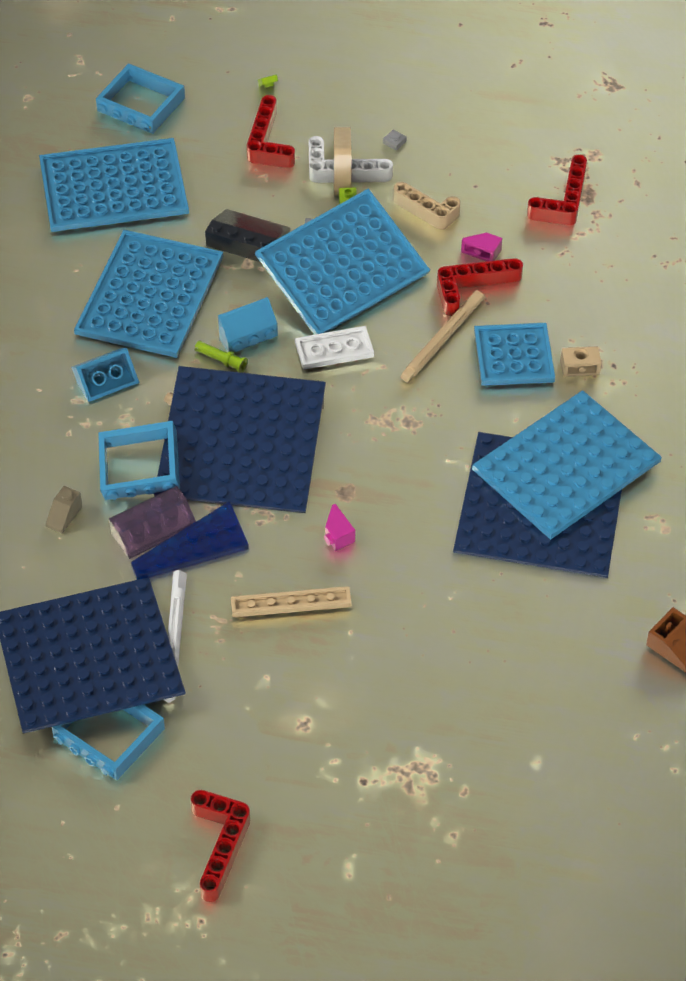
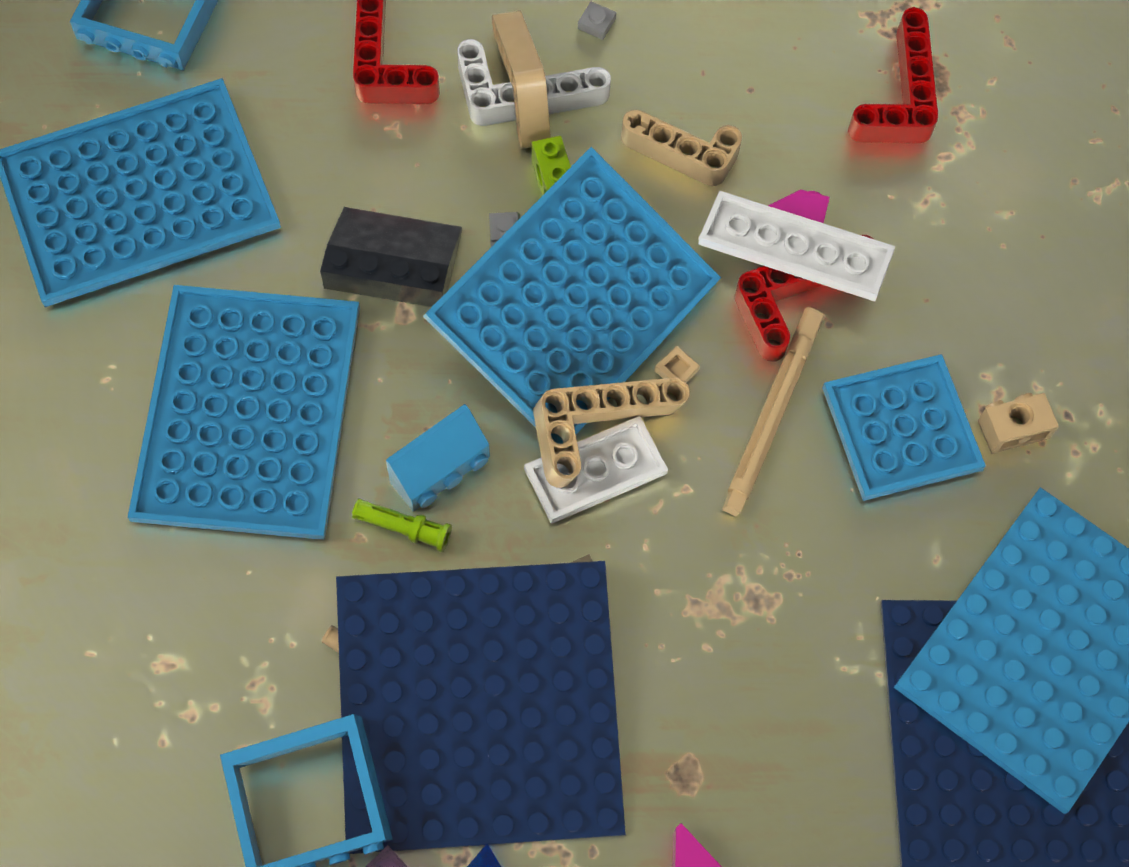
camera: 15 degrees left, 15 degrees up
dark azure slope [71,348,139,402] -> none
none -> tan beam [533,378,690,488]
none -> tan plate [655,346,700,383]
none -> white plate [698,191,895,301]

